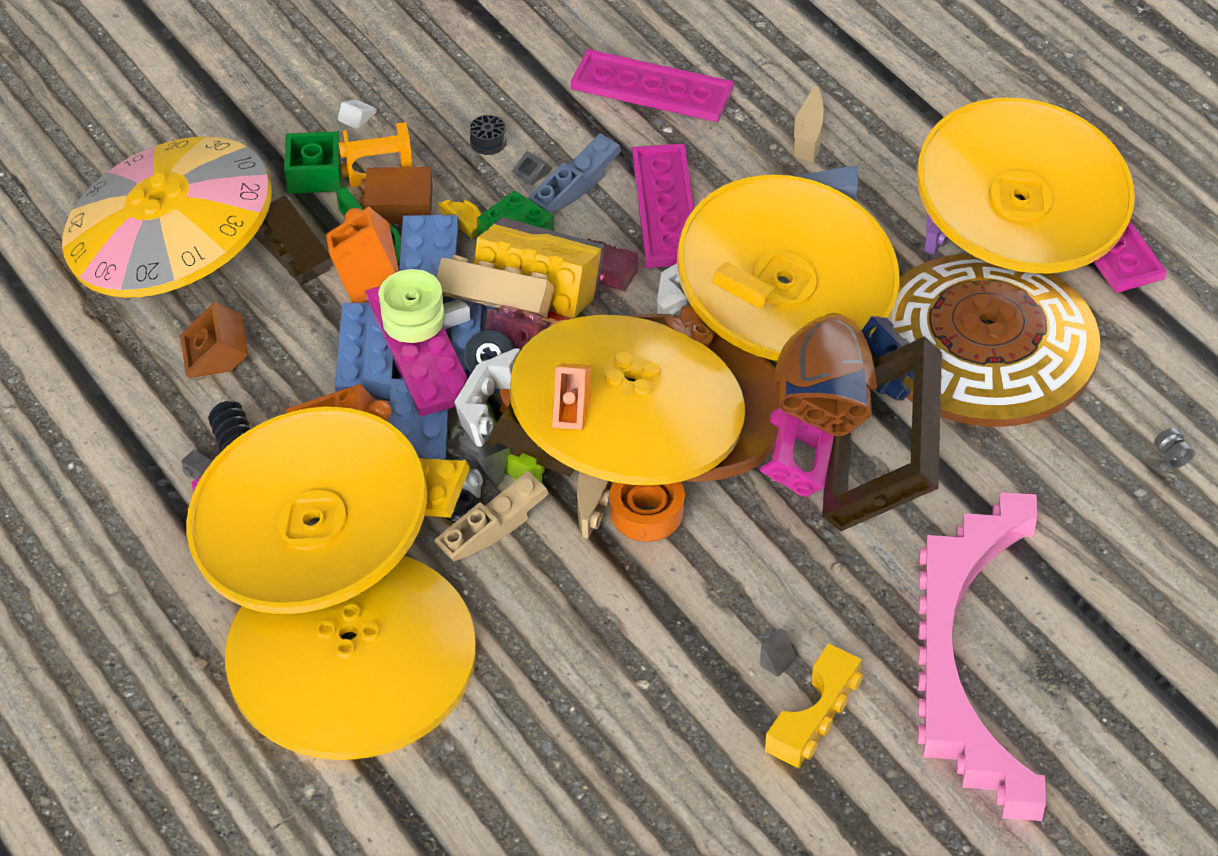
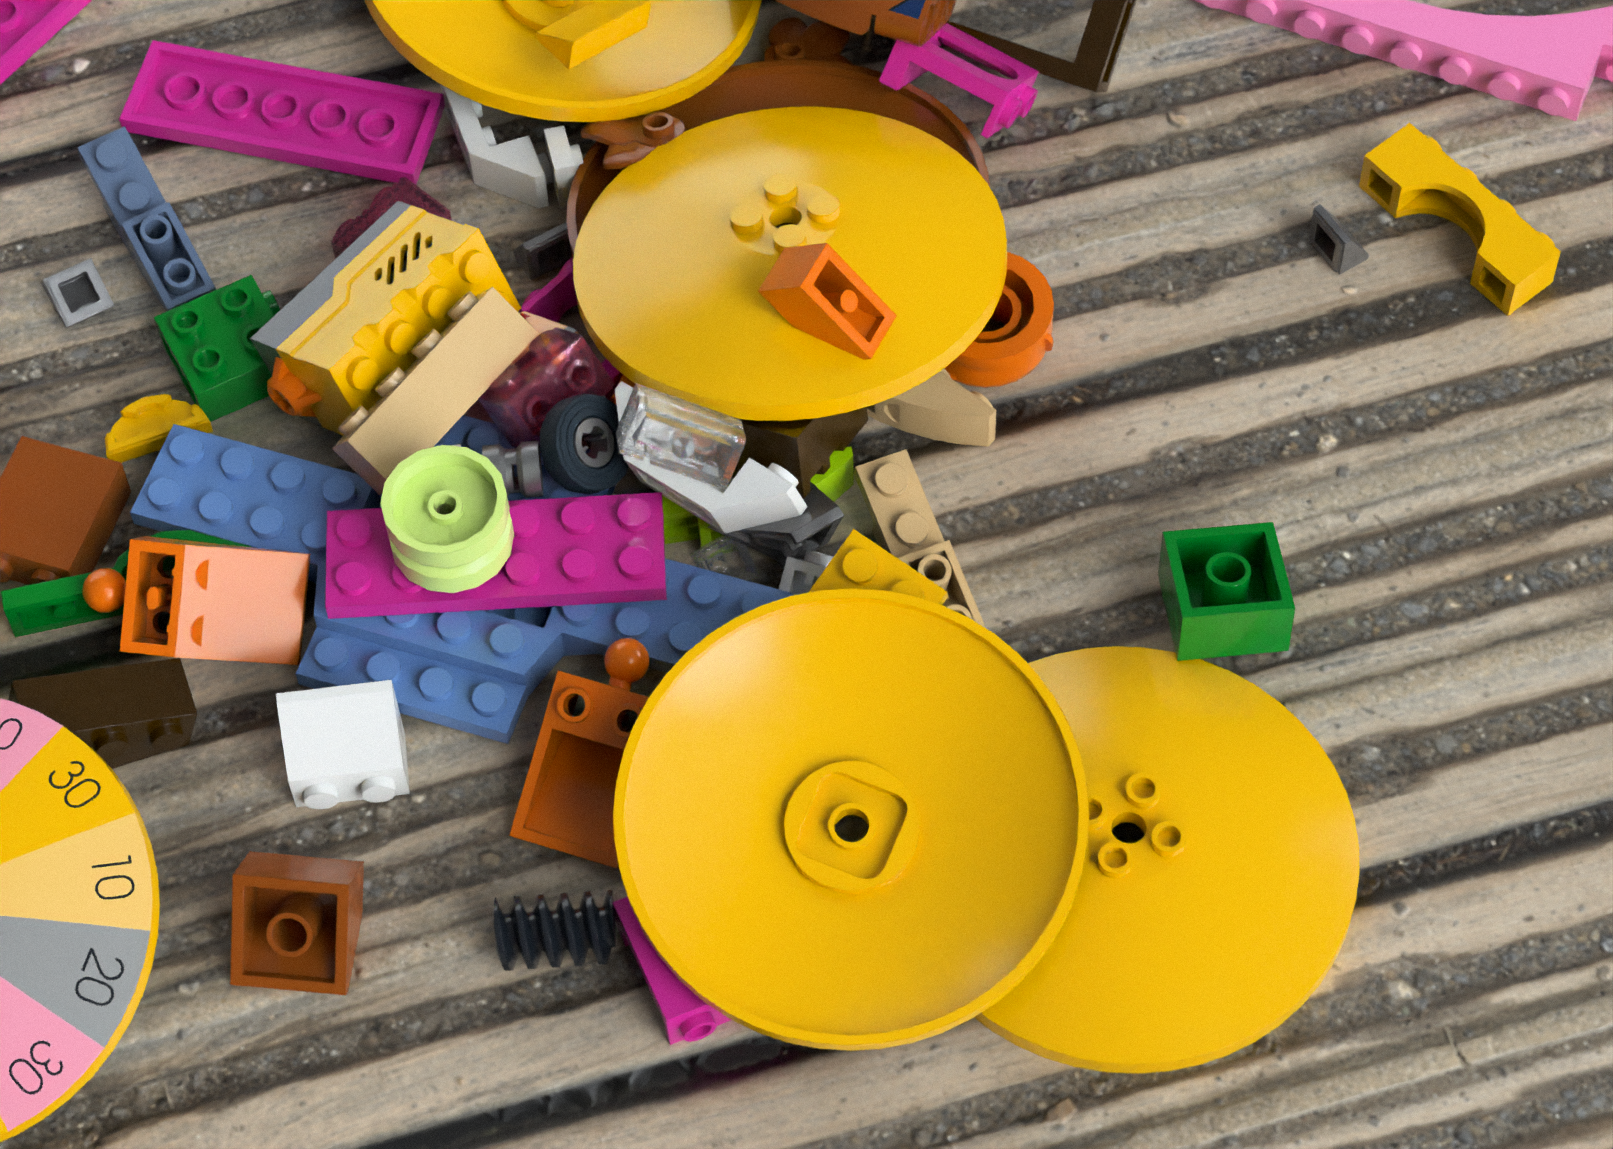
camera: 70 degrees left, 10 degrees up
flat silver piece [181,449,212,480] -> none
none -> white slope [276,680,410,809]
none -> flat silver wheel [482,441,543,498]
none -> clear brick [616,383,746,490]
none -> green brick [1158,522,1295,661]

